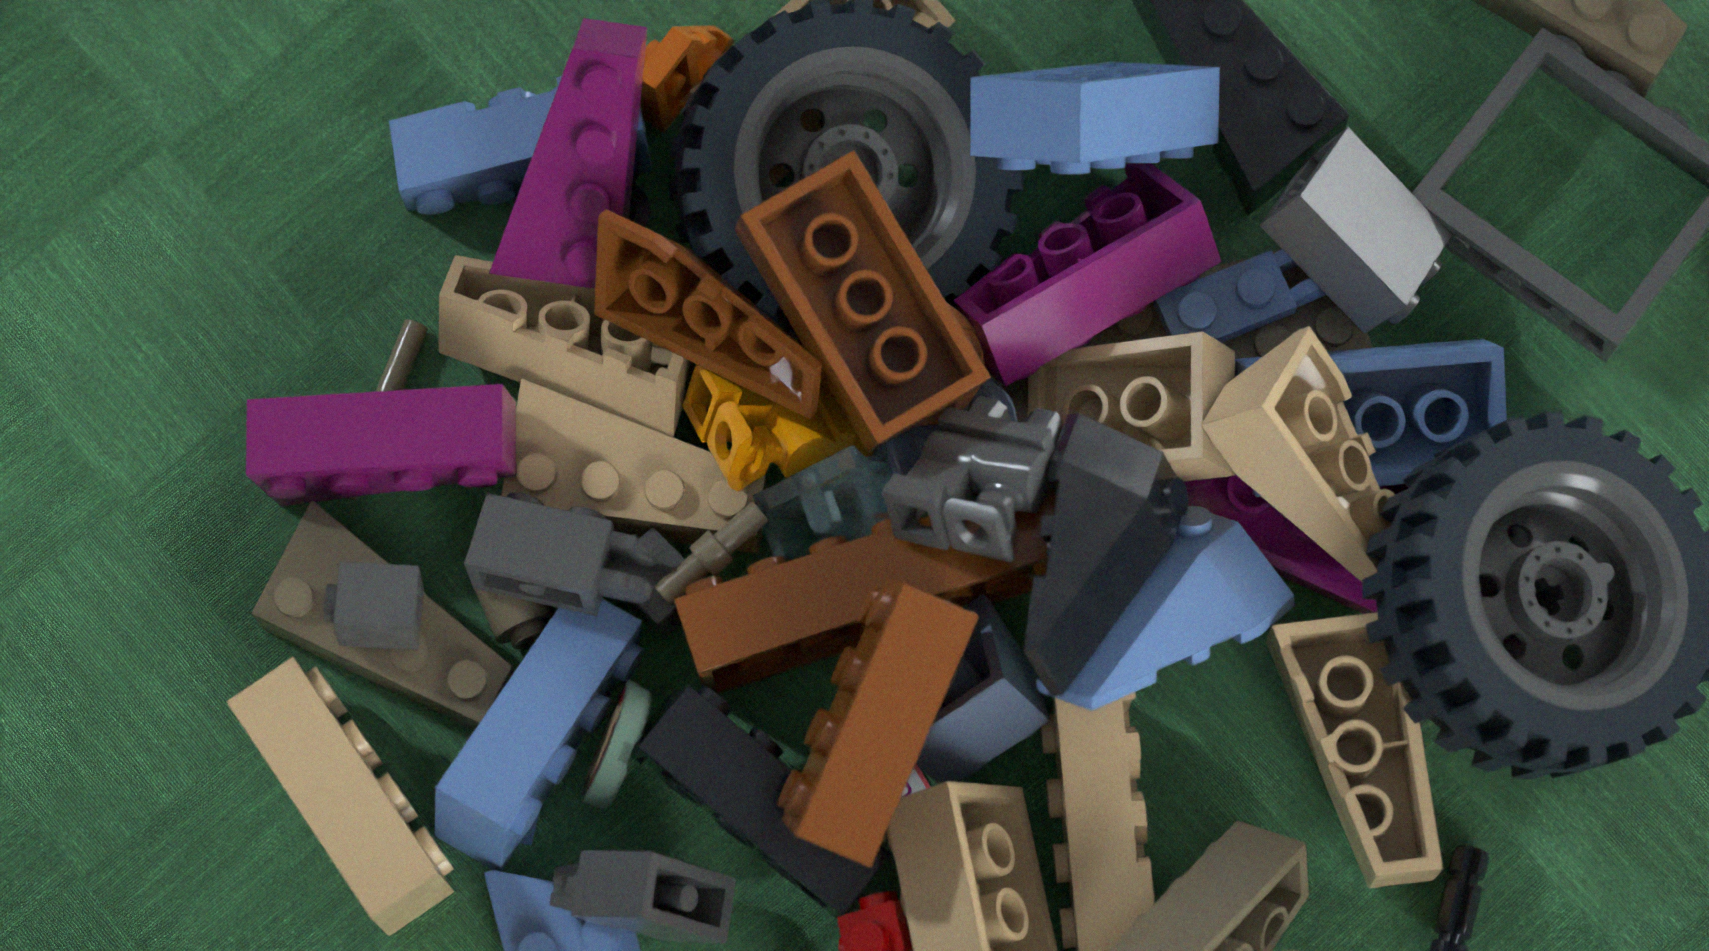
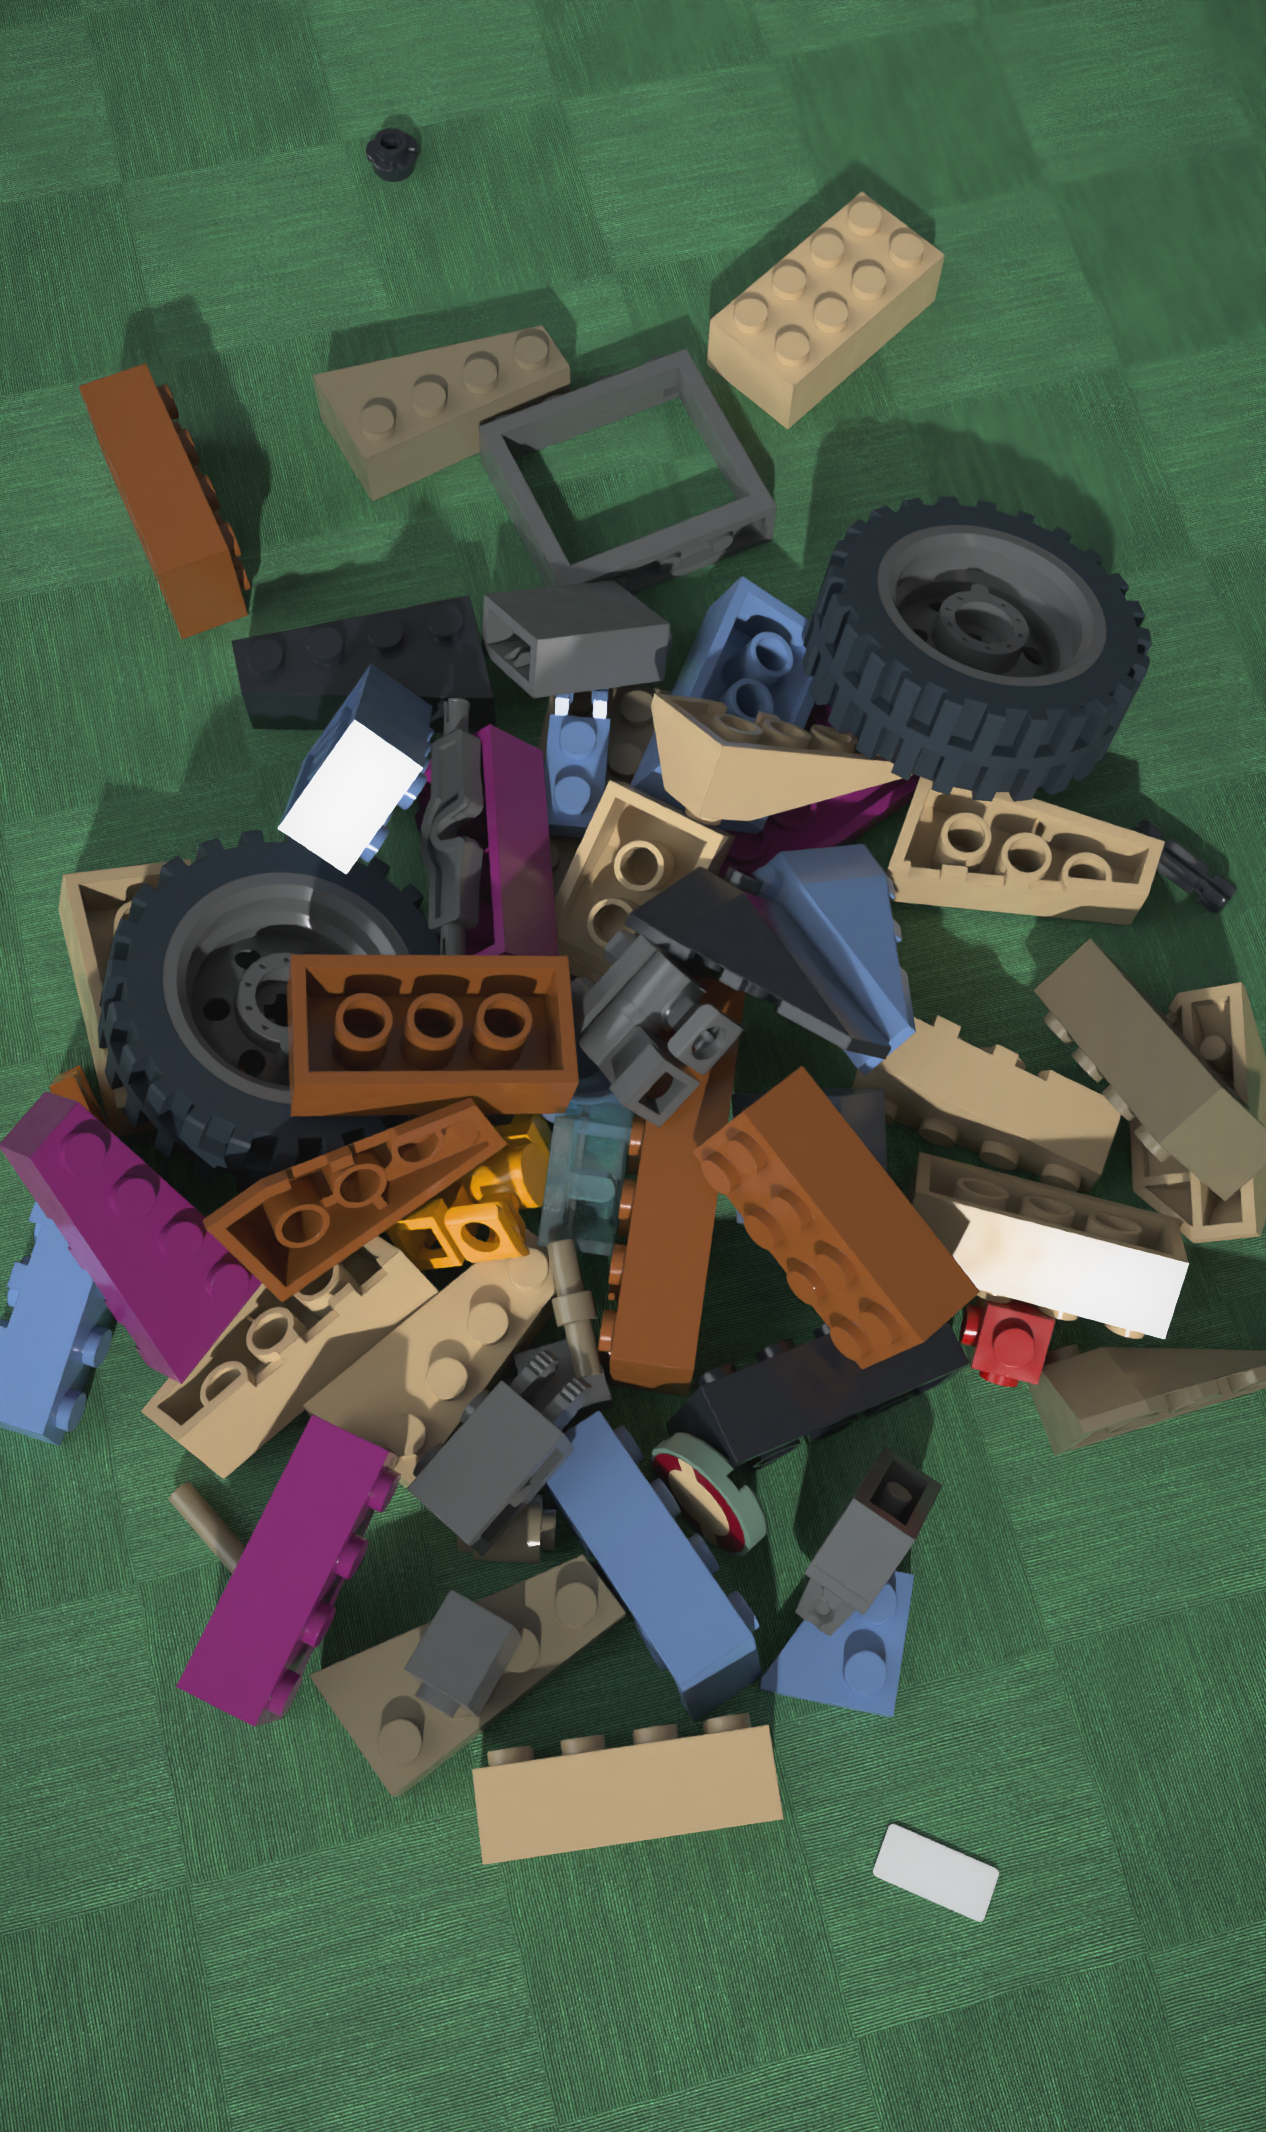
camera: 70 degrees left, 5 degrees down
none -> dark grey piece [420,698,484,955]

